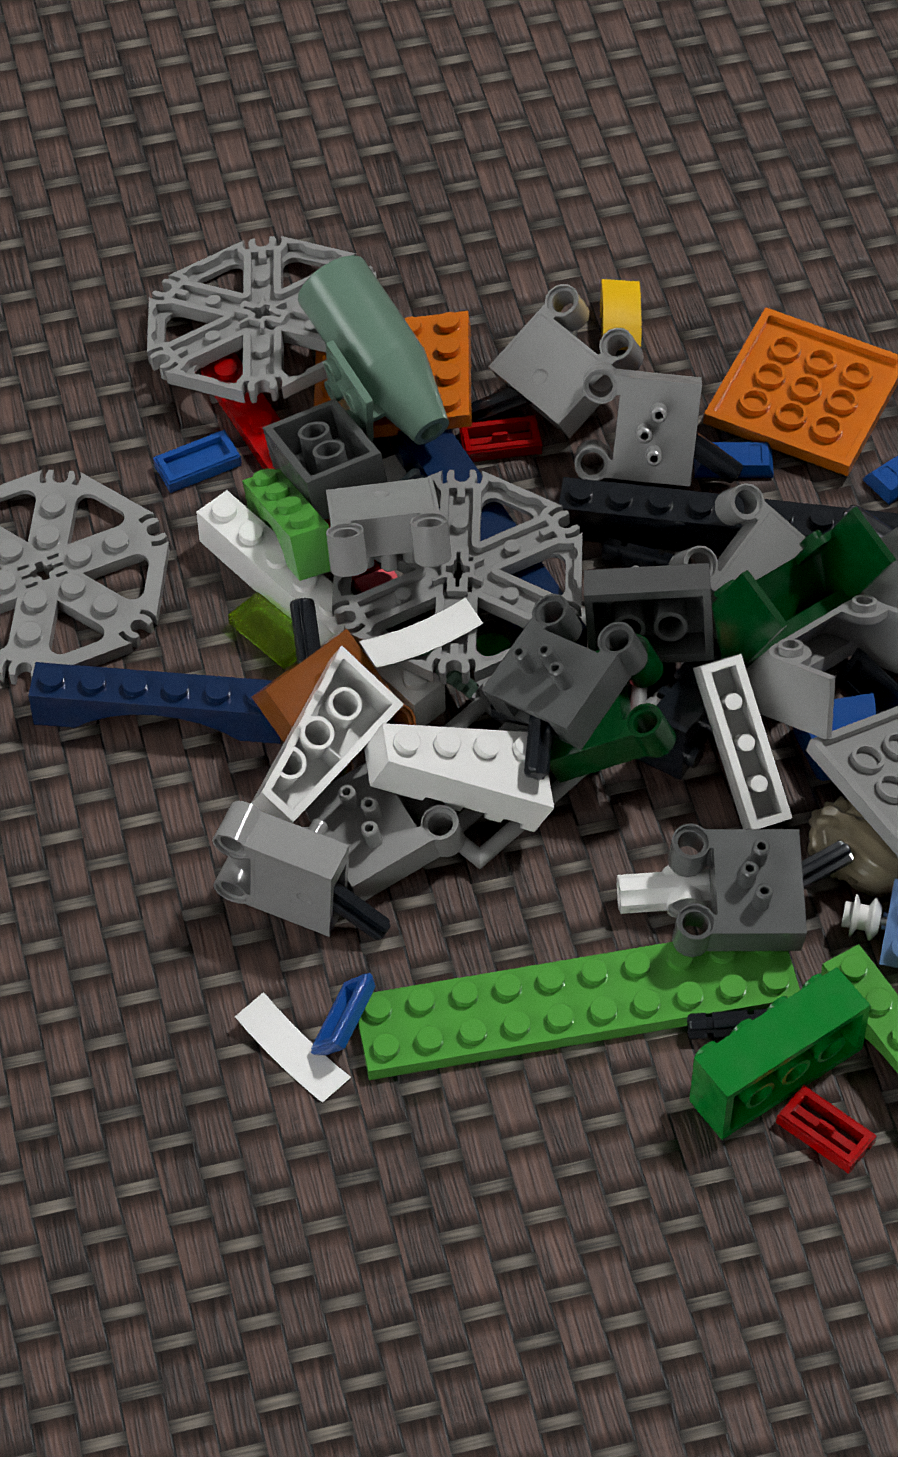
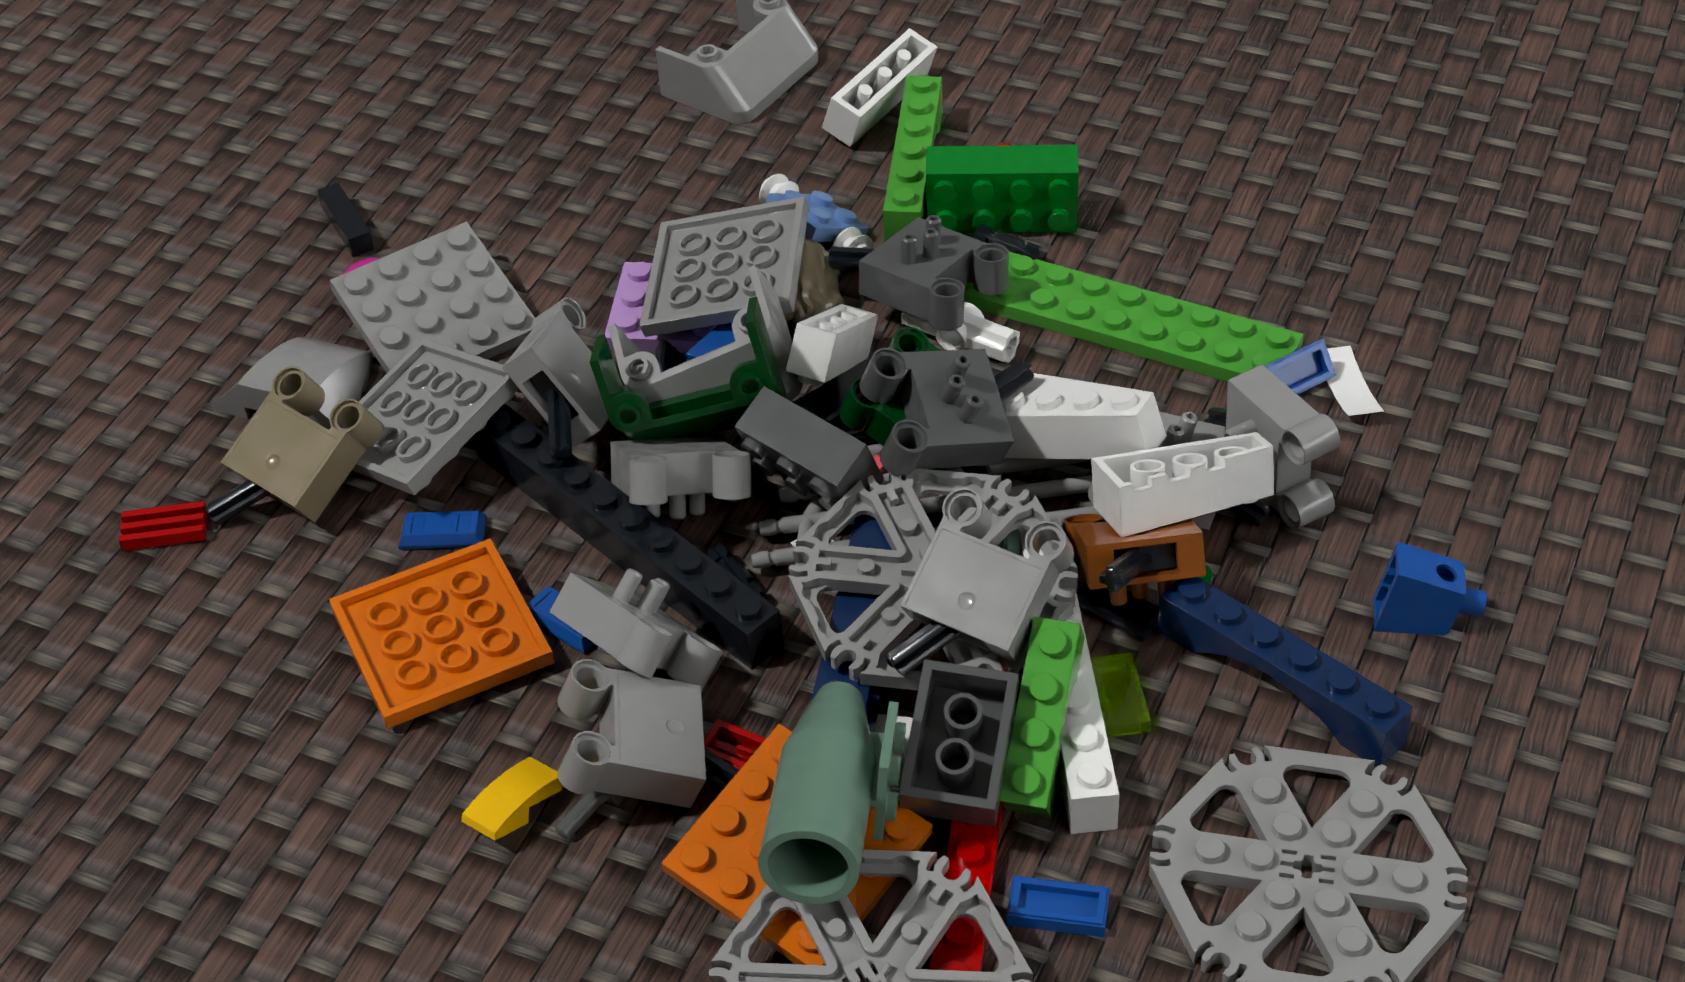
camera: 140 degrees left, 10 degrees down
white sticker [359,597,483,668] -> none
none -> blue torso [1373,542,1487,636]

